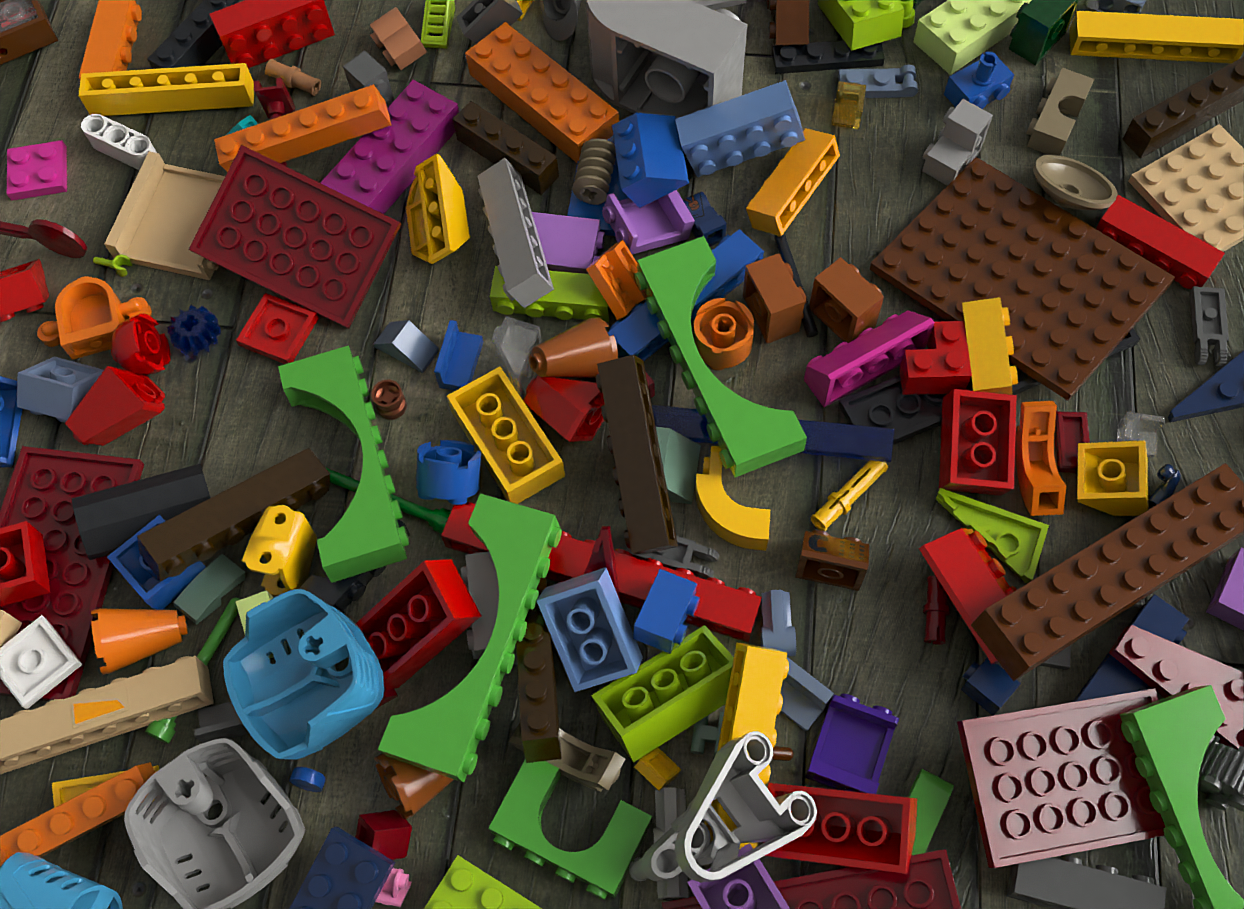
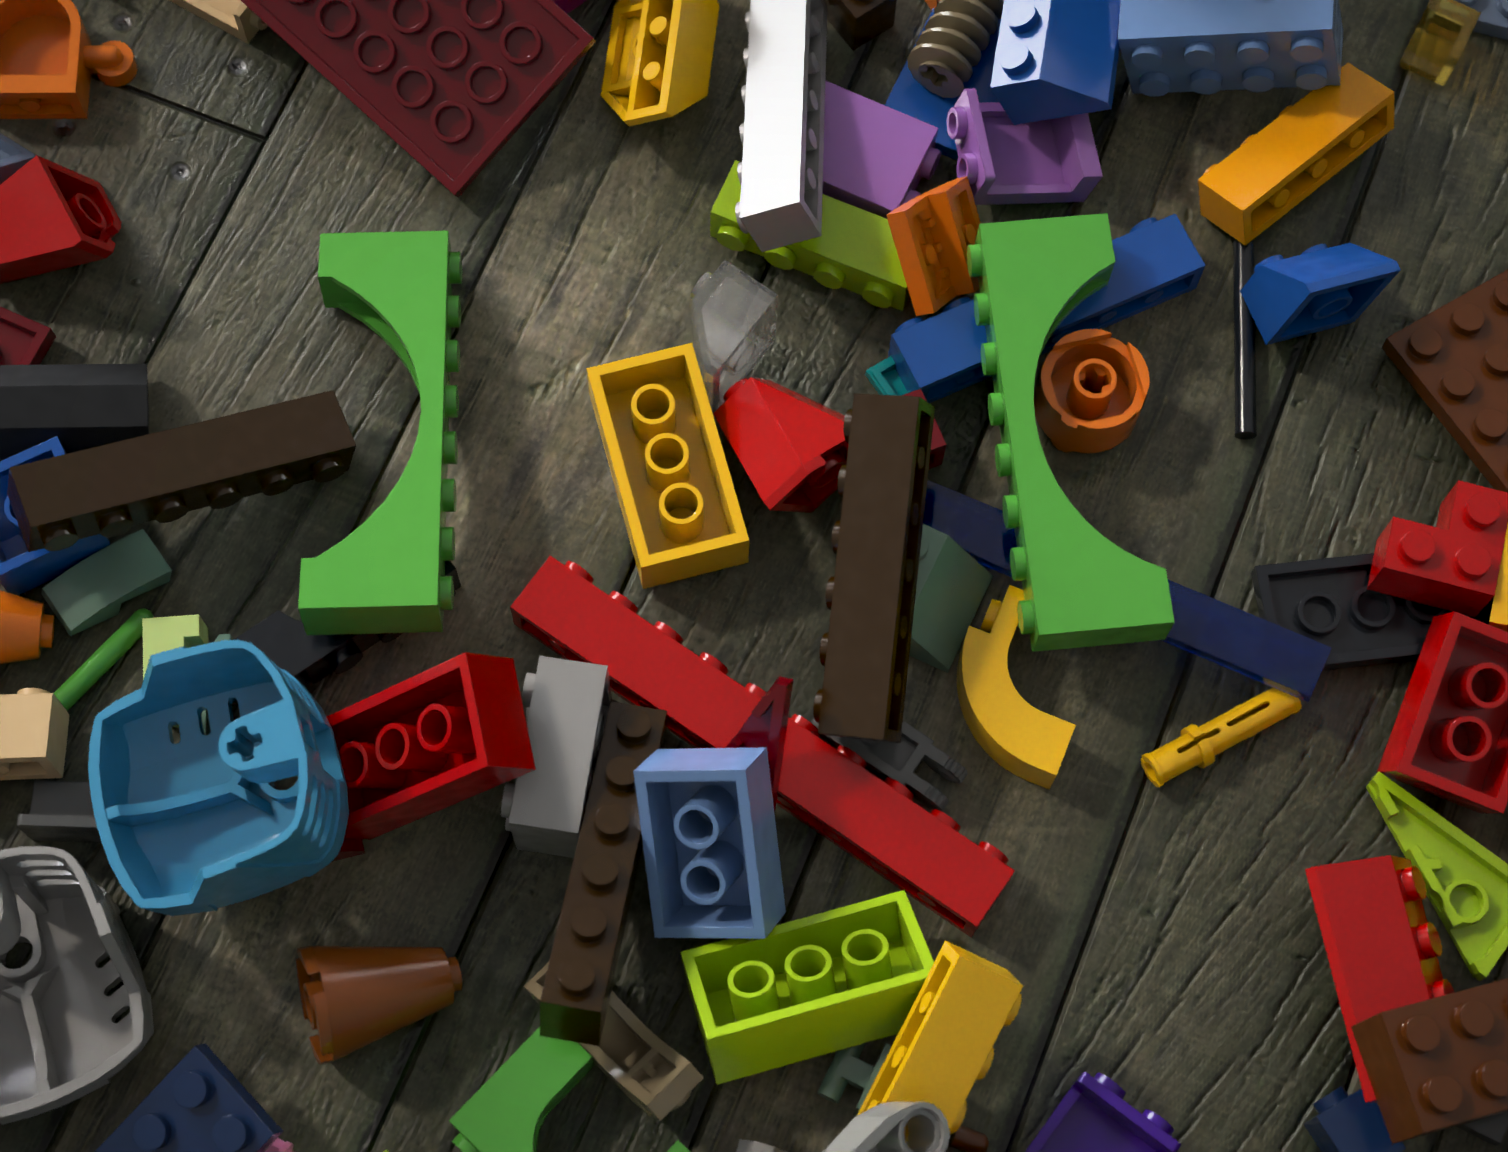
camera: 10 degrees right, 5 degrees up
red cylinder [111,313,171,375] -> none
clear blue gear [167,304,221,357] -> none
red plate [236,293,319,364] -> none
yellow piece [242,505,317,597] -> none
blue tile [289,767,326,792] -> none
green piece [326,468,451,534] -> none
dark red panel [355,810,412,860] -> none
copper wheel [371,379,407,420] -> none
sand blue slope [373,320,439,373] -> none
bright green arch [378,493,562,783] -> none
blue brick [416,440,481,505] -> none
blue panel [434,320,484,391] -> none
dark orange cone [529,318,618,378] -> none
blue brick [633,569,700,654] -> none
yellow tile [634,747,681,791] -> none
dark blue leg [683,192,727,247] -> none
dark orange brick [743,253,807,344] -> none
sand blue piece [760,590,796,656] -> none
sand blue panel [780,657,834,731] -> none
reddish brown slope [795,530,870,591] -> none
dark pink slope [804,311,935,408] -> none
dark orange brick [809,257,884,343] -> none
dark red pin [923,575,950,645] -> none
none -> blue slope [1240,243,1401,345]

